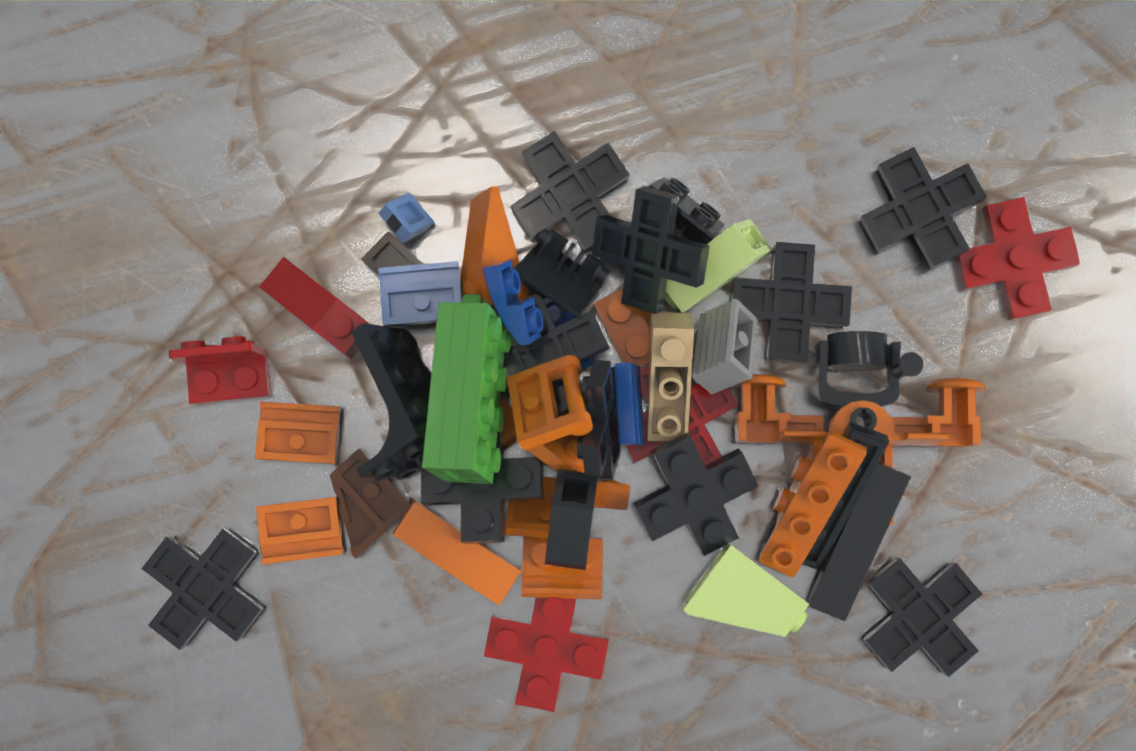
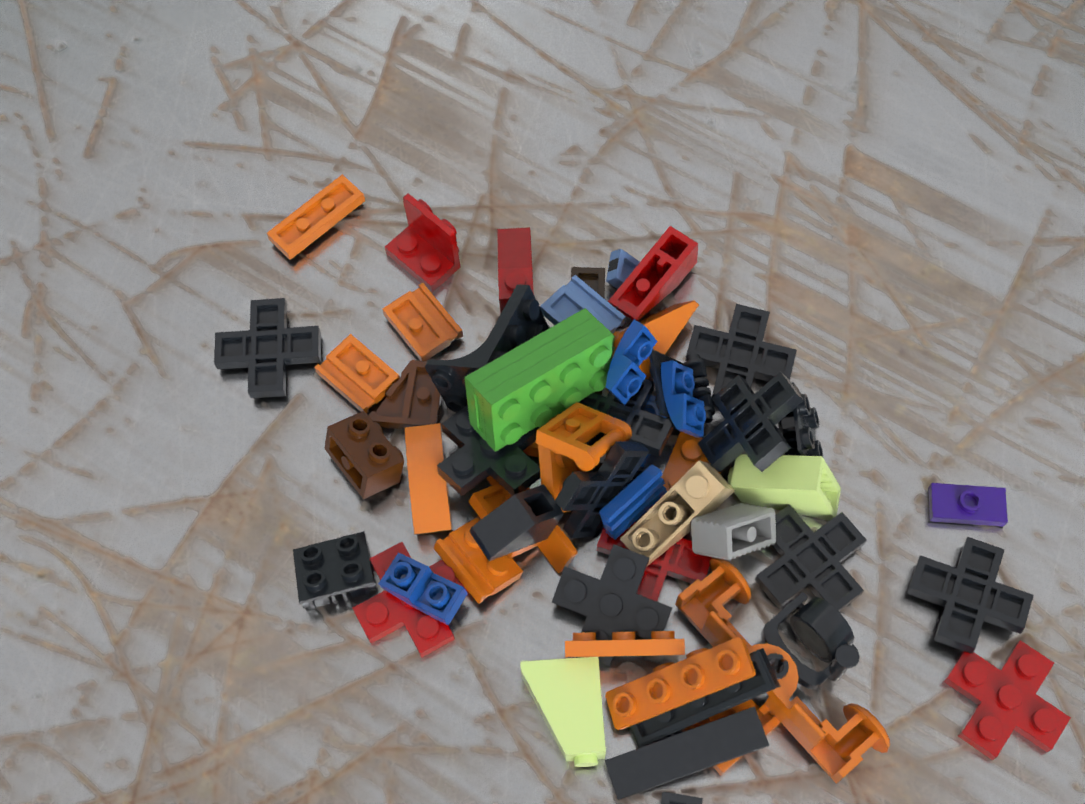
camera: 55 degrees right, 20 degrees down
none -> orange plate [267,174,365,260]
none -> black hinge [293,531,377,610]
none -> reddish brown brick [324,411,404,499]
none -> blue slope [378,552,468,626]
none -> orange plate [565,631,685,657]
none -> red slope [608,226,698,321]
none -> blue slope [661,360,706,438]
none -> dark purple plate [928,483,1008,527]

